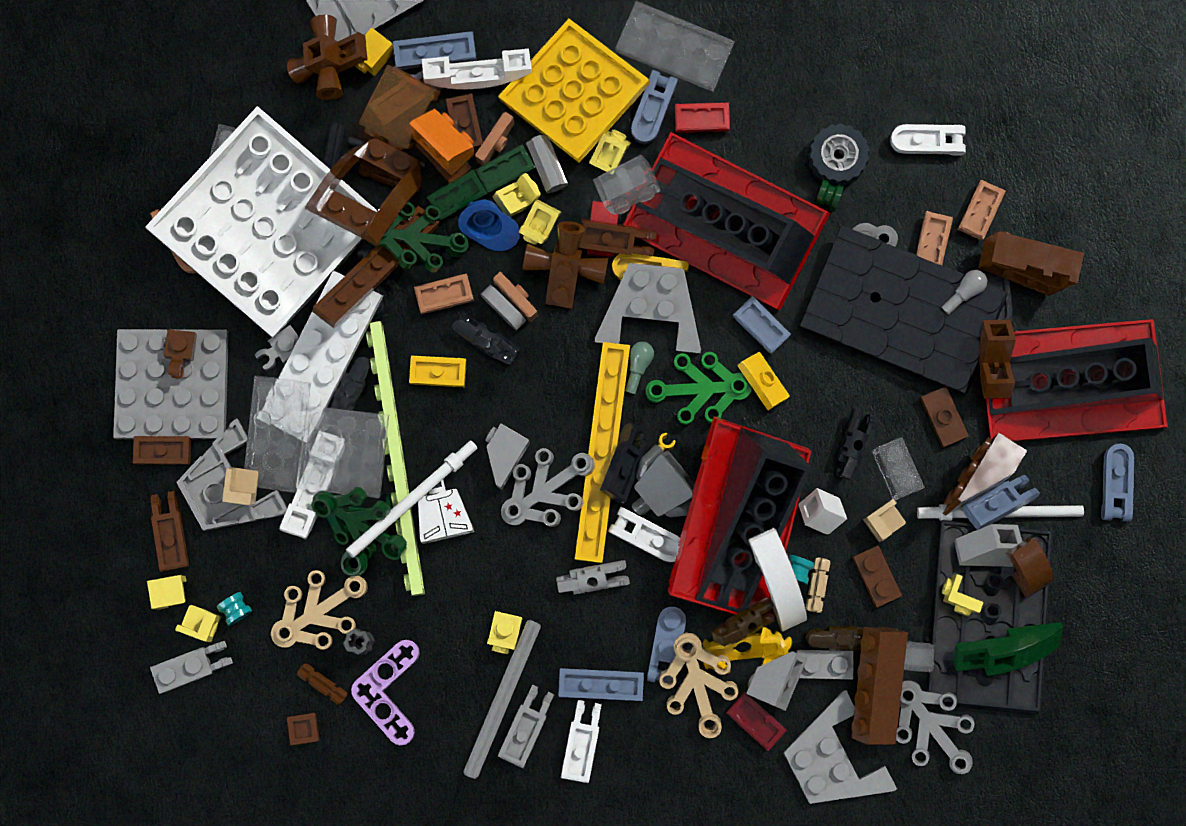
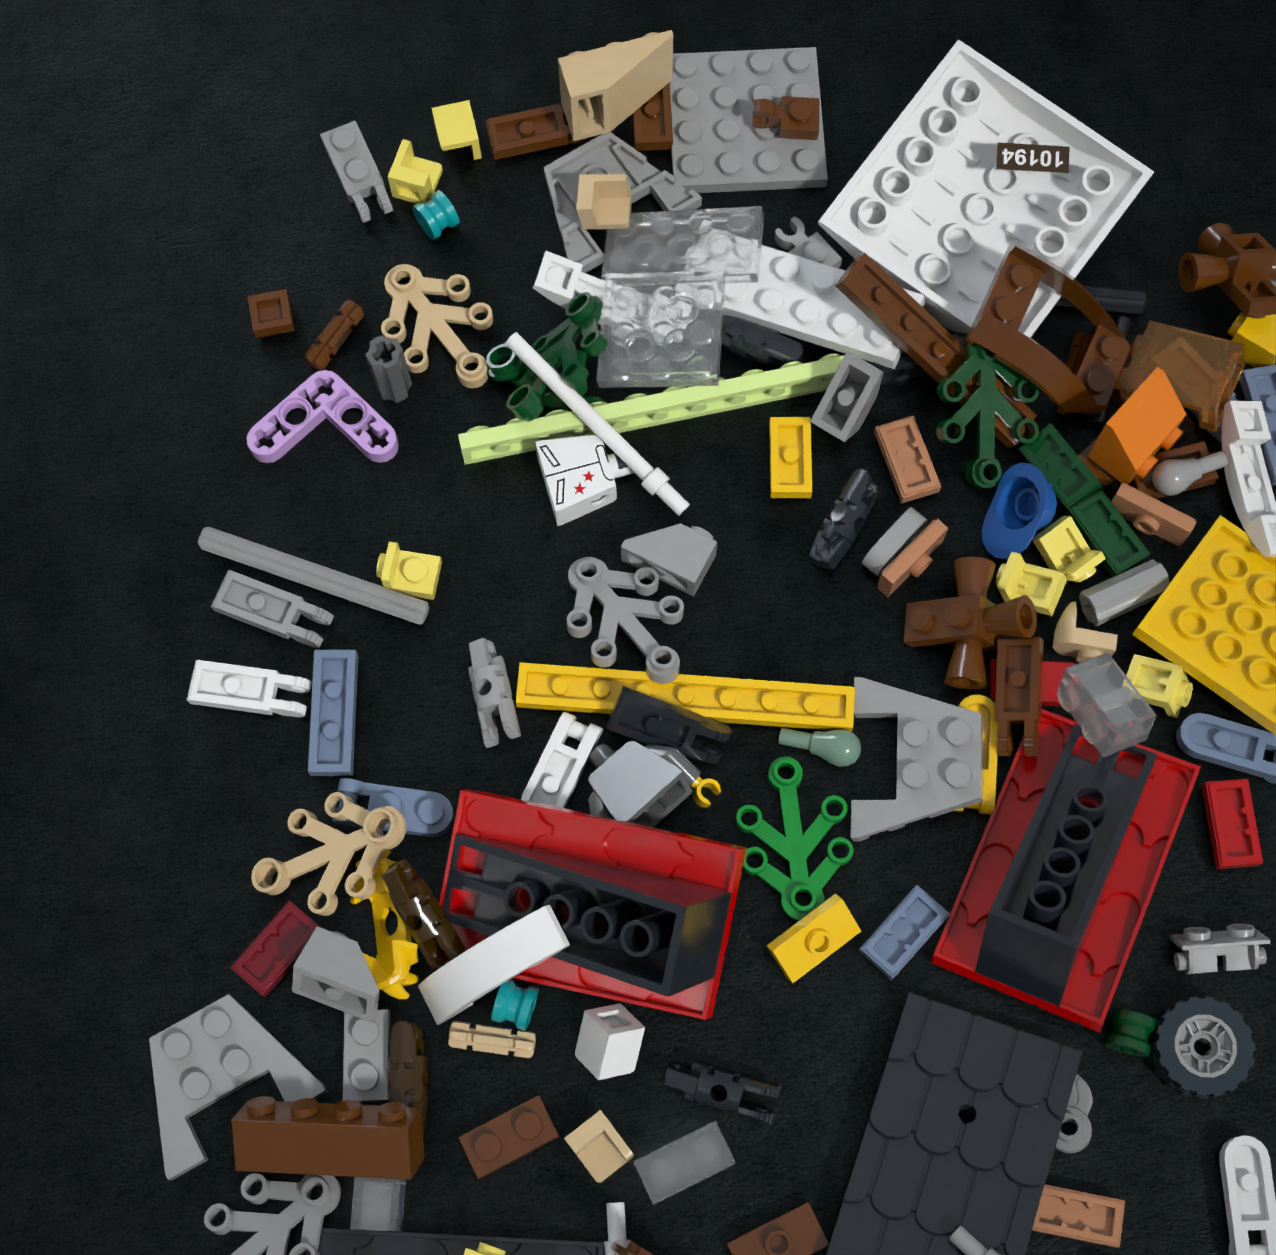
camera: 90 degrees right, 10 degrees down
none -> tan slope [558,30,673,141]
none -> light grey slope [810,351,883,442]
none -> dark brown sticker [996,143,1070,173]
none -> tan plate [1053,602,1118,665]
none -> light grey piece [1152,451,1228,496]
none -> light grey hinge [1169,924,1270,974]

